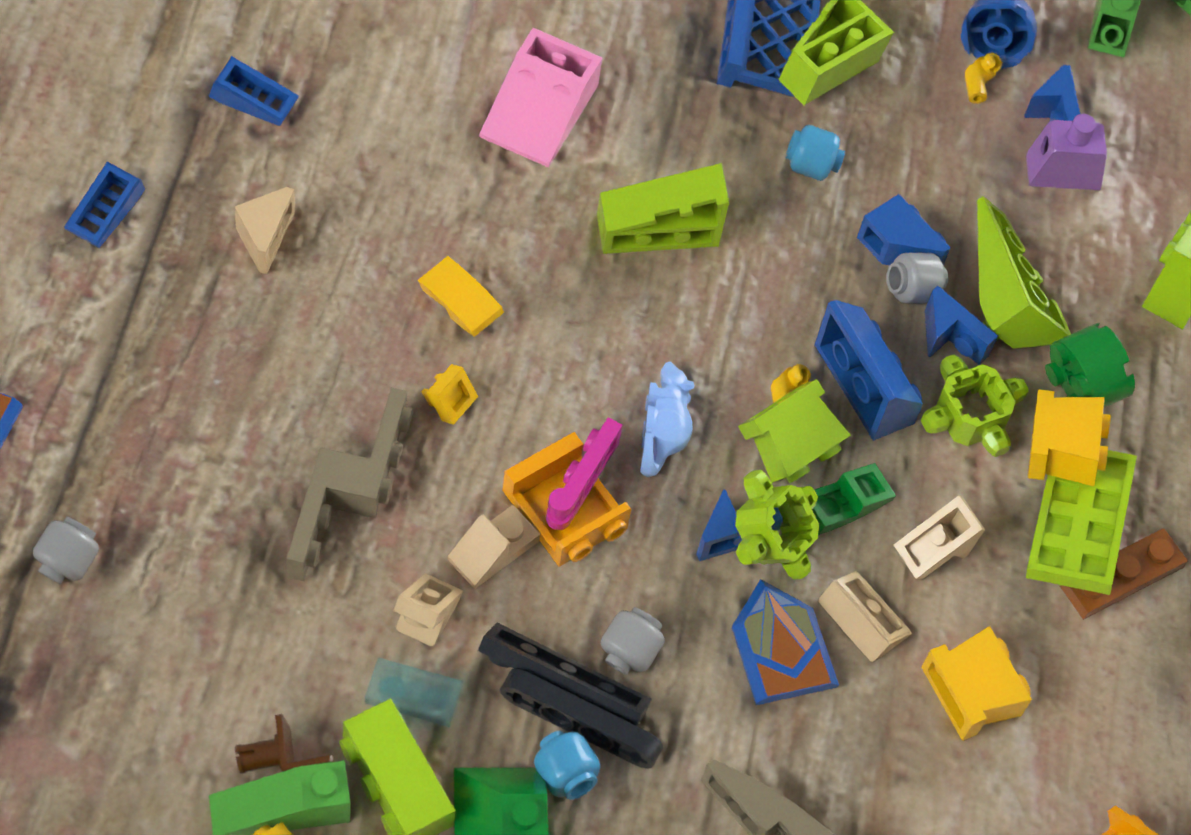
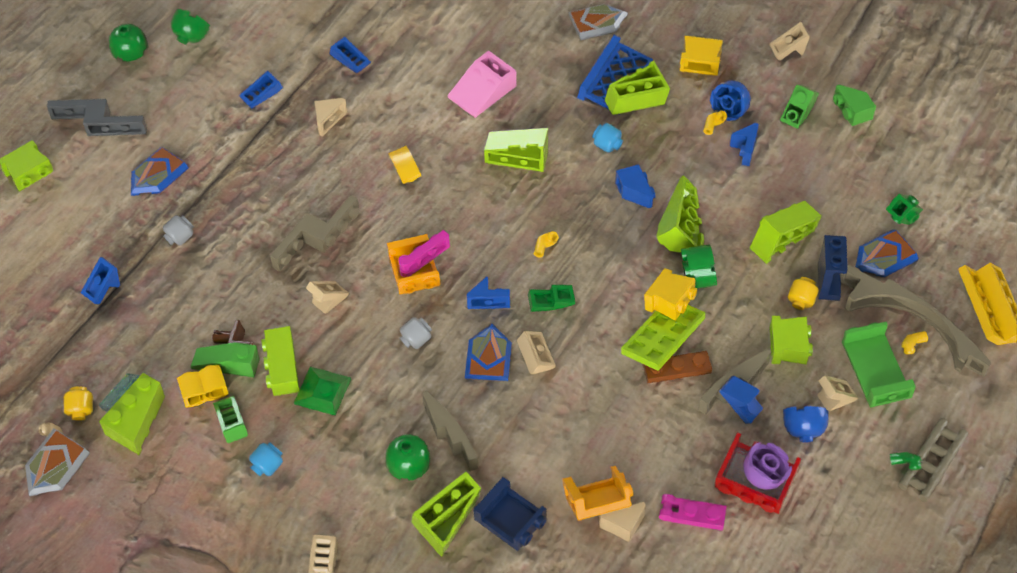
camera: 30 degrees right, 5 degrees down
clear light blue plate [365,657,463,727] -> none
yellow tile [421,364,478,425] -> none
tan slope [447,505,540,589] -> none
black plate [477,622,652,726] -> none
black beam [500,669,663,769] -> none
dark azure head [534,731,600,800] -> none
light blue animal [640,362,695,477] -> none
lime piece [735,470,819,580] -> none
lime hips [738,379,851,483] -> none
blue slope [815,300,923,441] -> none
light grey head [886,253,948,303] -> none
tan slope [893,495,985,580] -> none
lime piece [921,354,1029,457] -> none
yellow hips [921,626,1032,741] -> none
blue slope [924,286,998,365] -> none
medium lavender torso [1026,114,1107,190] -> none

